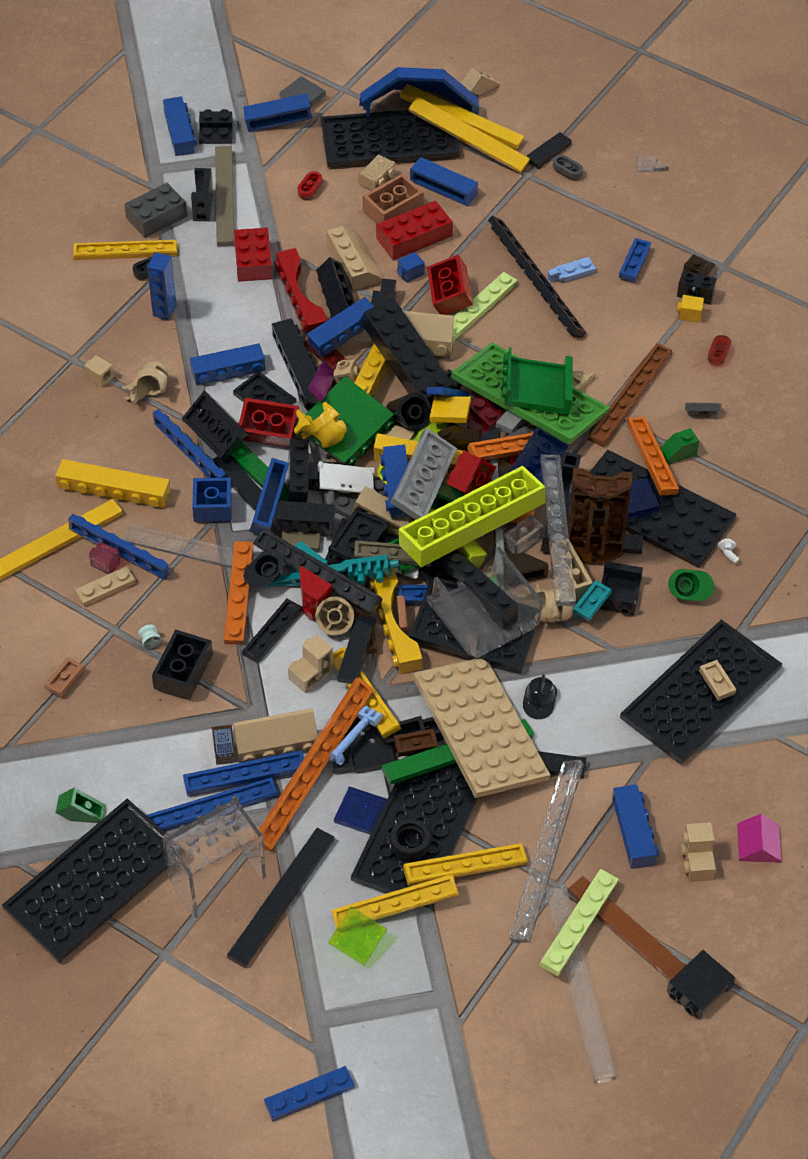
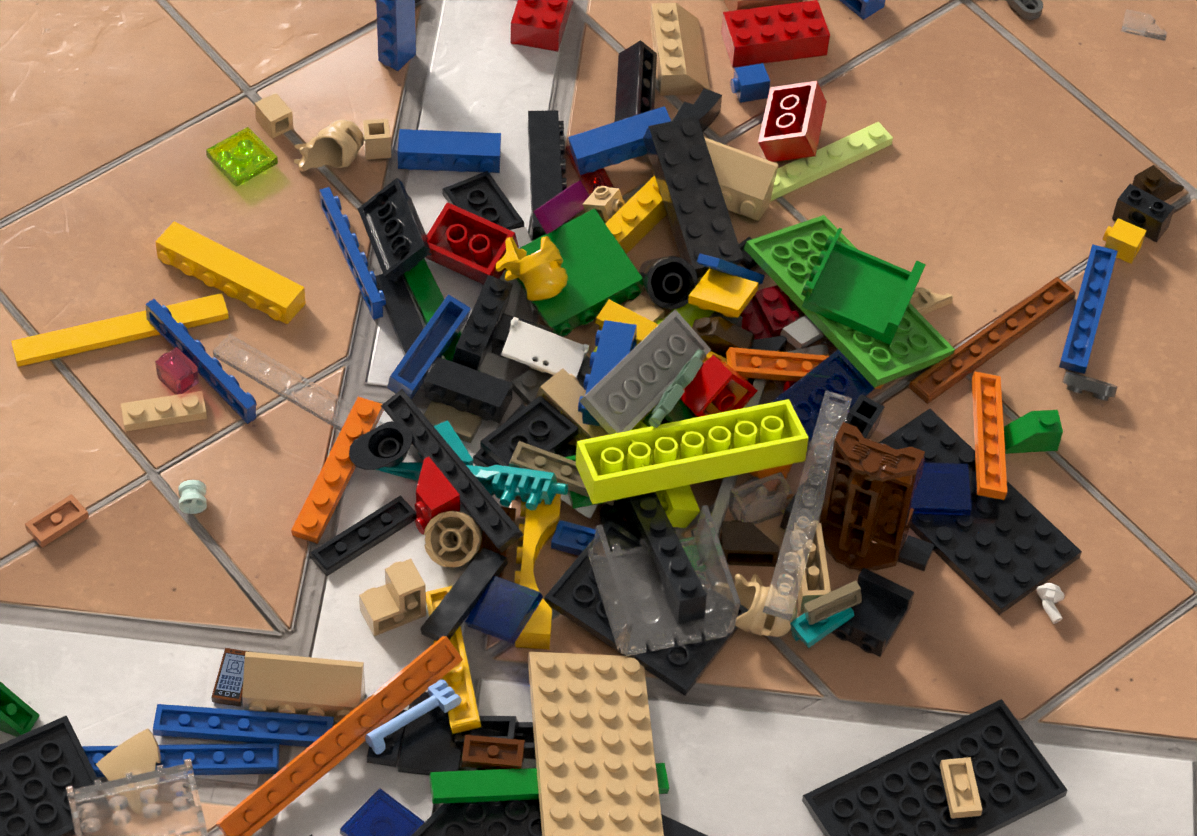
camera: 15 degrees right, 0 degrees up
black brick [152,629,213,700] -> none
blue brick [192,478,232,522] -> none
red arch [274,248,328,334] -> none
nougat tile [397,596,407,635] -> none
black plate [488,215,587,337] -> none
black piece [523,674,557,719] -> none
light blue hinge [547,257,596,283] -> none
blue plate [619,238,651,282] -> none
green piece [668,569,715,601] -> none
clear red plate [708,335,731,365] -> none
none -> tan brick [96,728,161,812]
none -> clear neon green plate [206,127,278,187]
none -> tan brick [363,118,391,160]
none -> clear blue tile [465,576,543,644]
none -> sand green piece [649,350,706,428]
none -> dark tan tile [804,581,862,625]
none -> blue plate [1059,244,1118,374]

